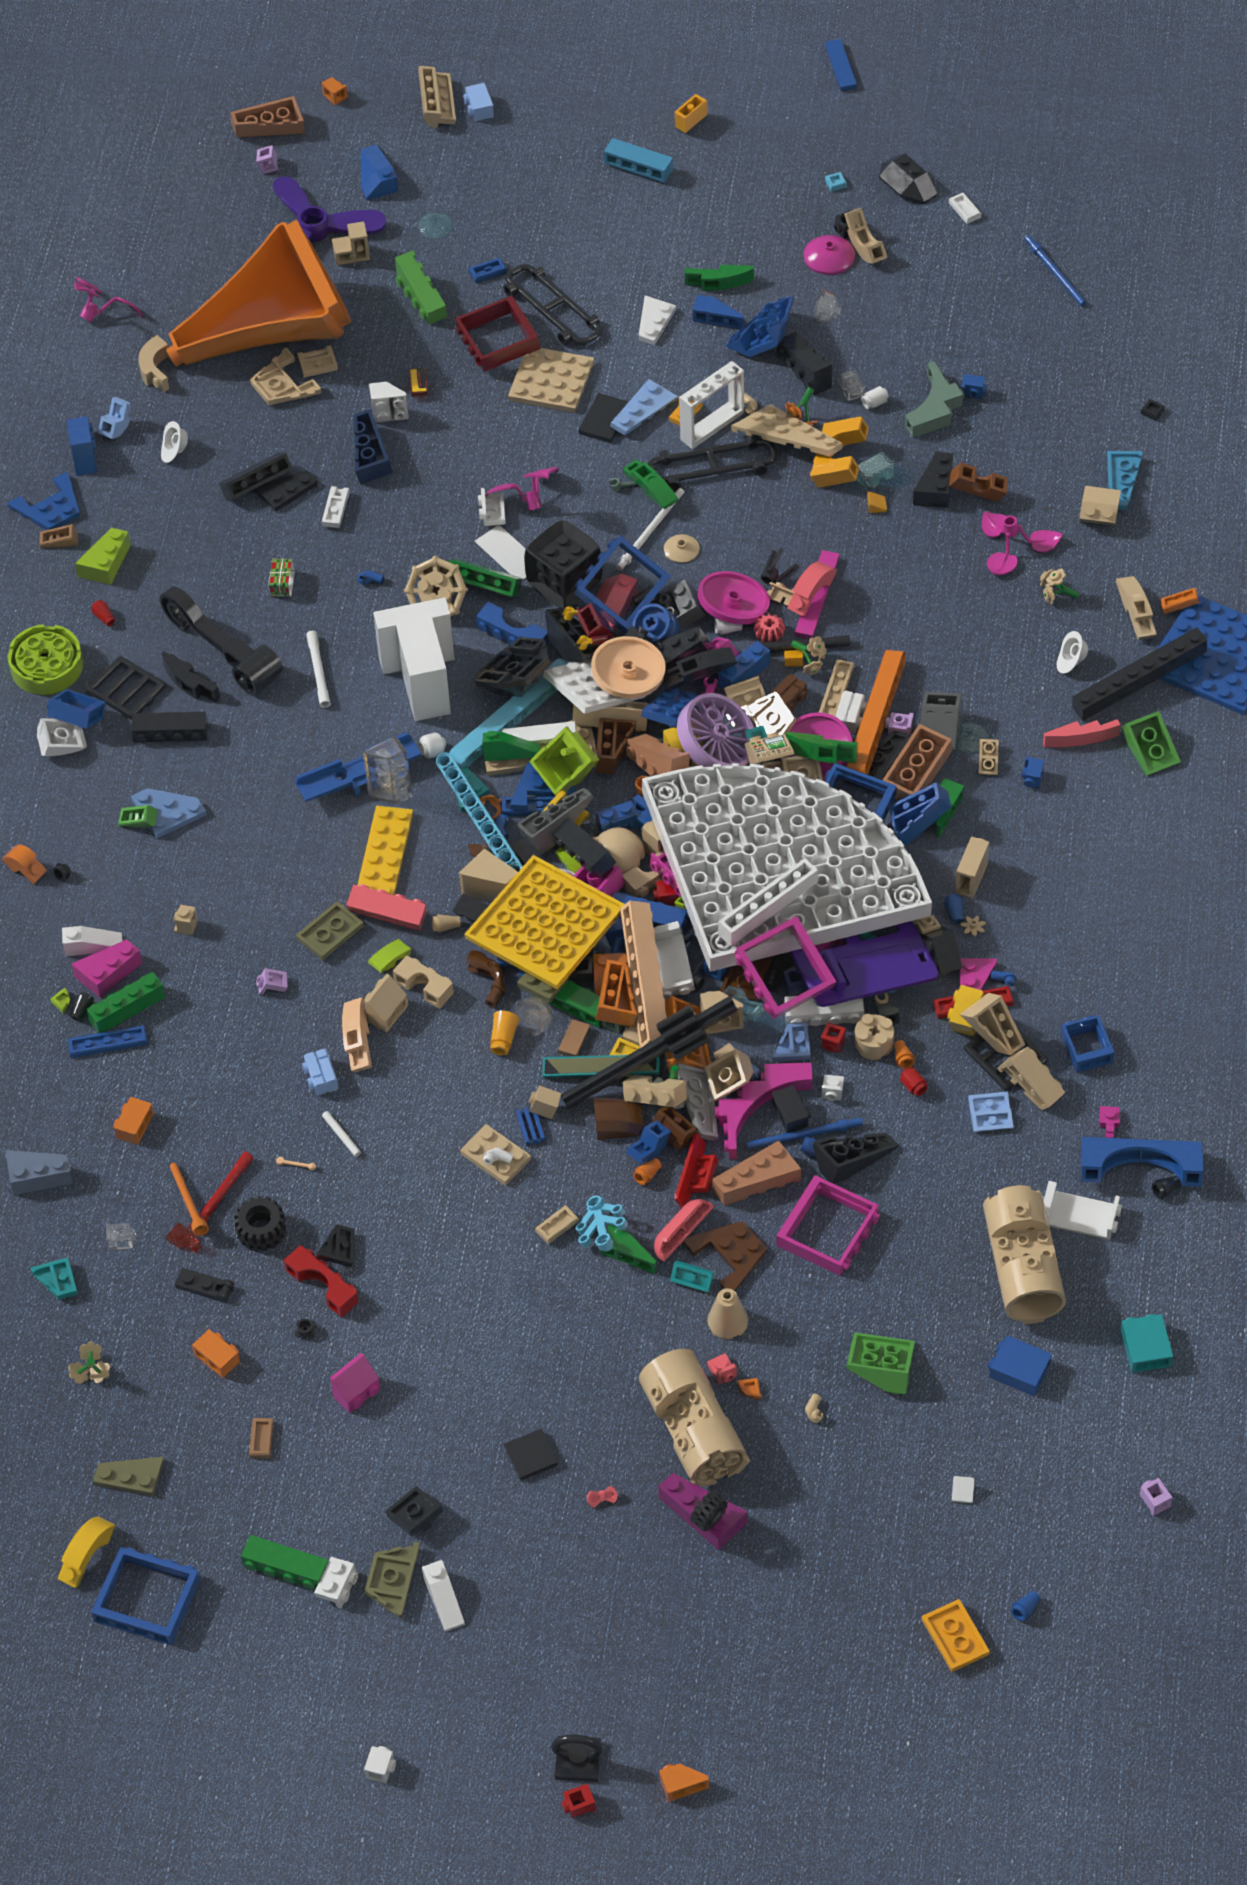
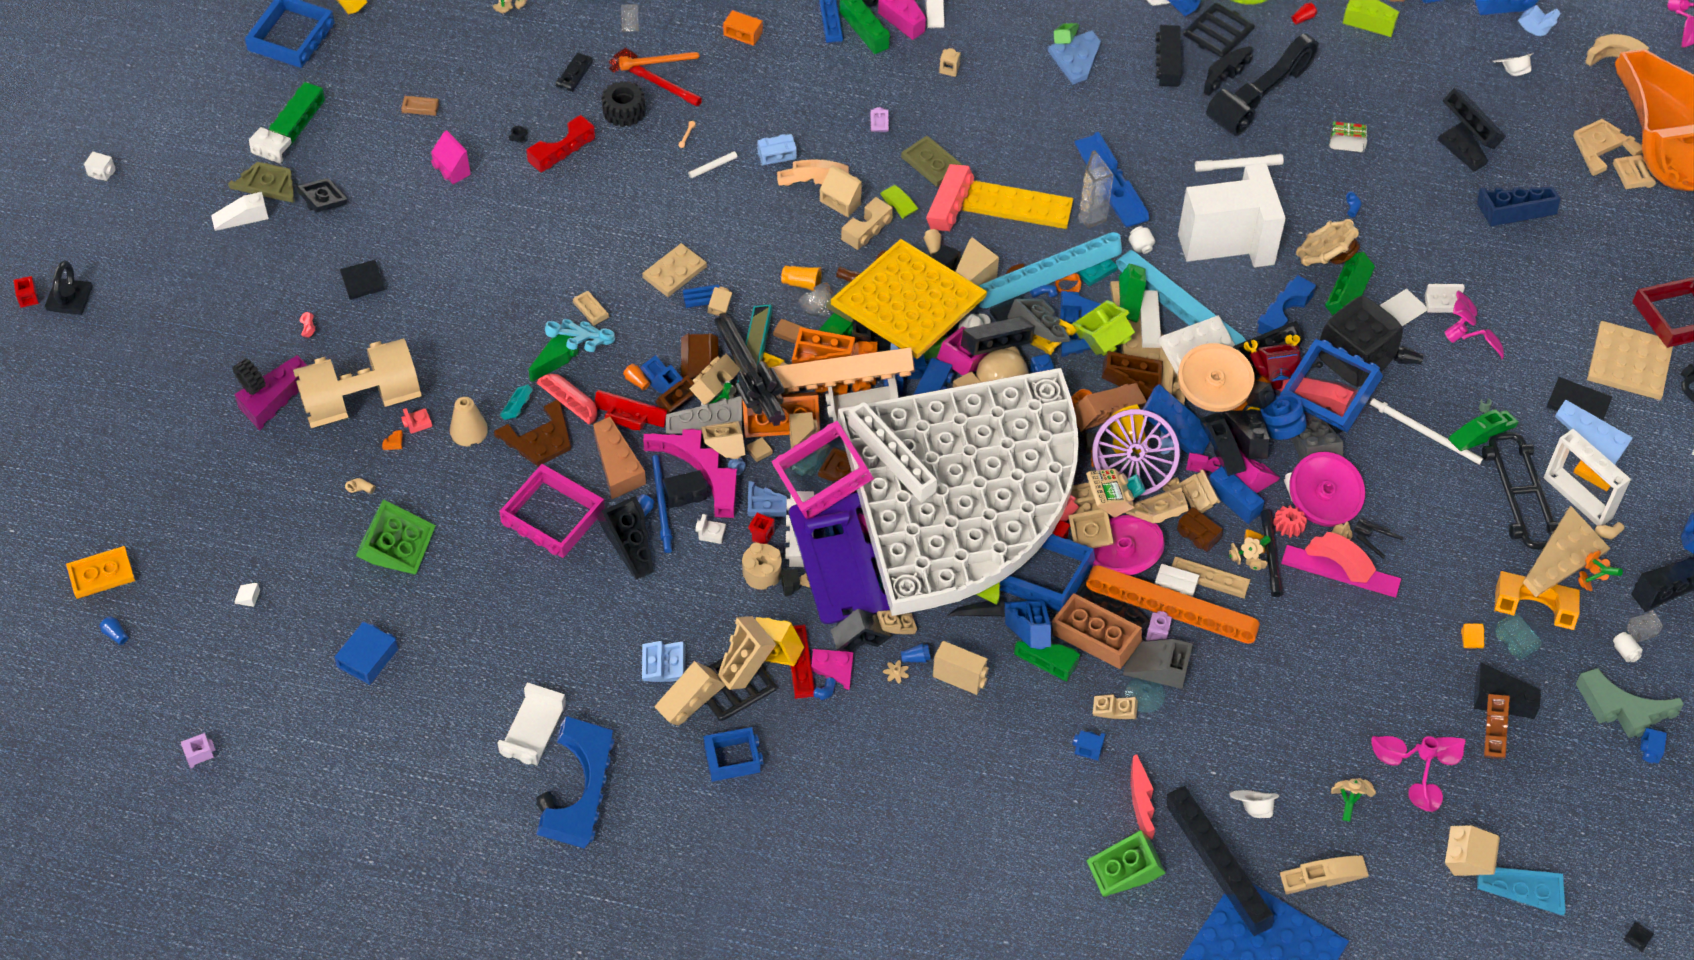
camera: 90 degrees right, 0 degrees up
olive wing [93,1456,165,1496] -> none
orange brick [192,1329,240,1378] -> none
black wing [315,1224,355,1267] -> none
white plate [322,486,350,528] -> none
white slope [369,382,409,423] -> none
slope [409,367,429,397] -> none
black piece [474,637,551,697] -> none
white arm [483,1147,513,1165] -> none
orange slope [659,1763,709,1802] -> none
tan dish [664,534,700,563] -> none
green slope [786,732,858,763] -> none
orange cone [893,1040,915,1069] -> none
red brick [900,1068,928,1097] -> none
tan cylinder [983,1185,1066,1324] -> none
dark pink plate [1099,1106,1120,1138] -> none
teal brick [1120,1314,1173,1373] -> none
orange plate [1161,587,1199,614] -> none

